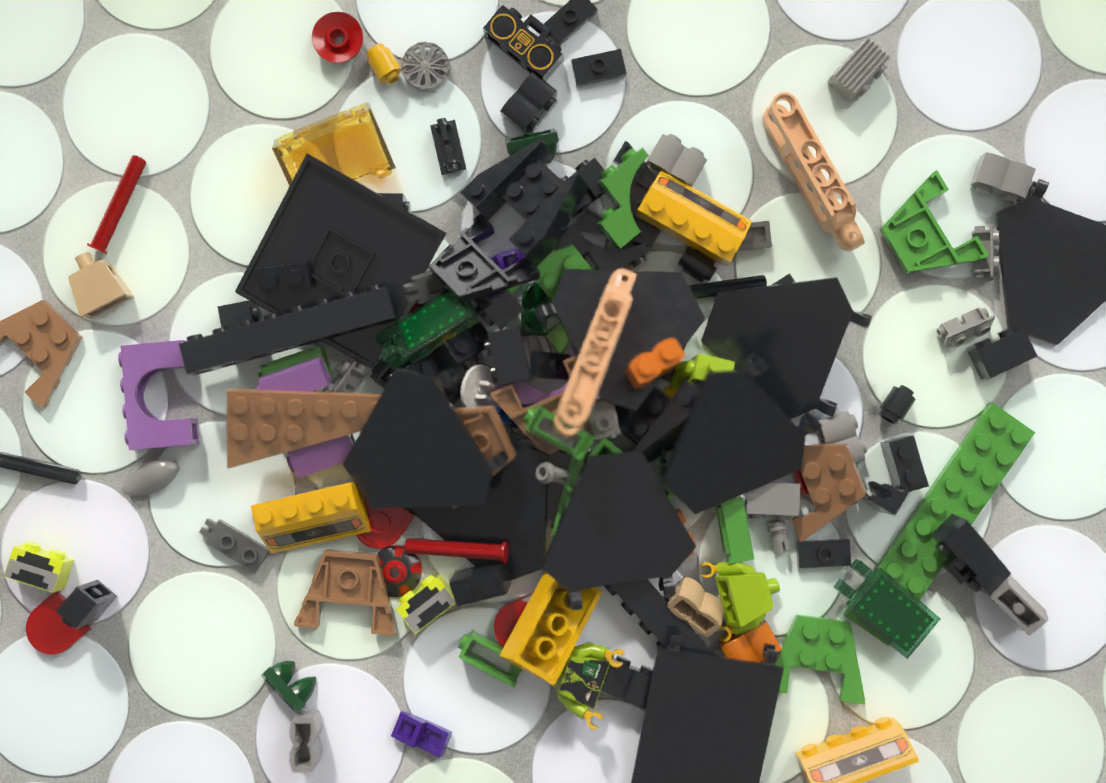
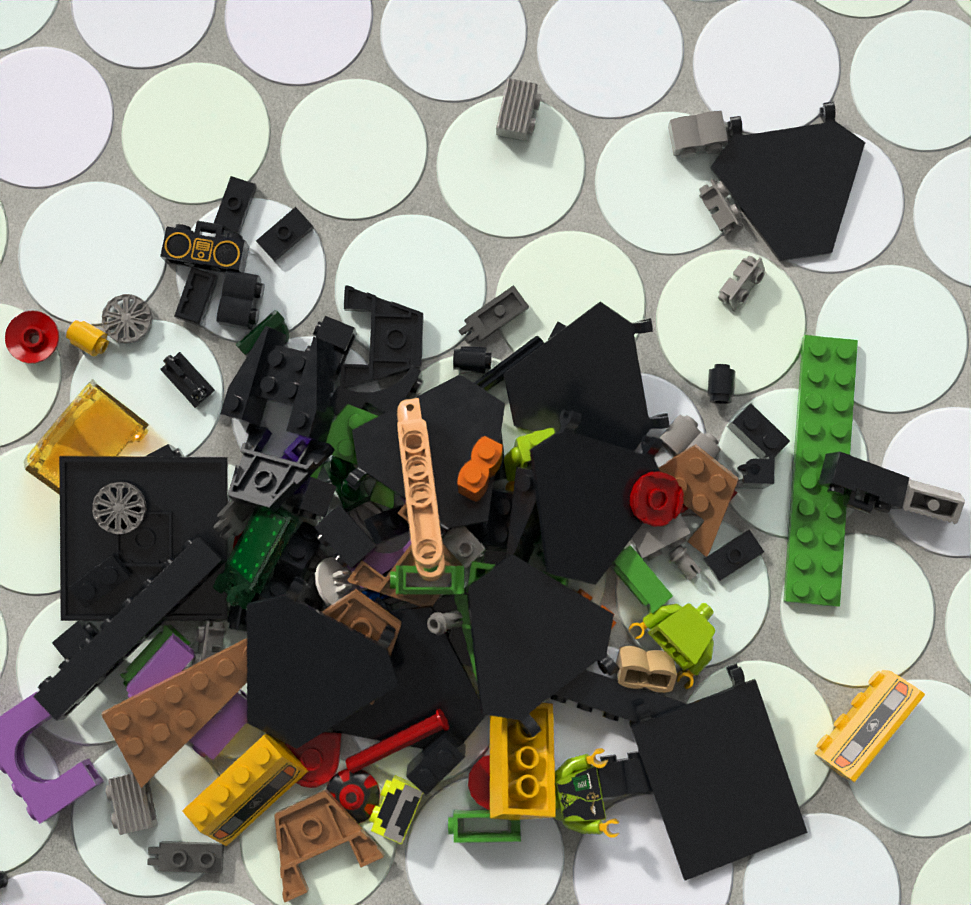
camera: 30 degrees left, 5 degrees down
light grey arm [122,459,180,496] -> none
bright green arch [597,147,649,248] -> none
yellow slope [636,170,752,267] -> none
light grey brick [646,134,707,187] -> none
orange brick [718,619,782,662] -> none
light nougat piece [762,92,865,252] -> none
bright green wing [774,614,865,704] -> none
tile [833,559,941,659] -> none
bright green wing [880,170,989,274] -> none
black brick [968,327,1037,380] -> none
none -> light grey wheel [93,482,147,534]
none -> light grey brick [106,773,158,835]
none -> black plate [174,267,218,326]
none -> red tile [630,471,684,527]

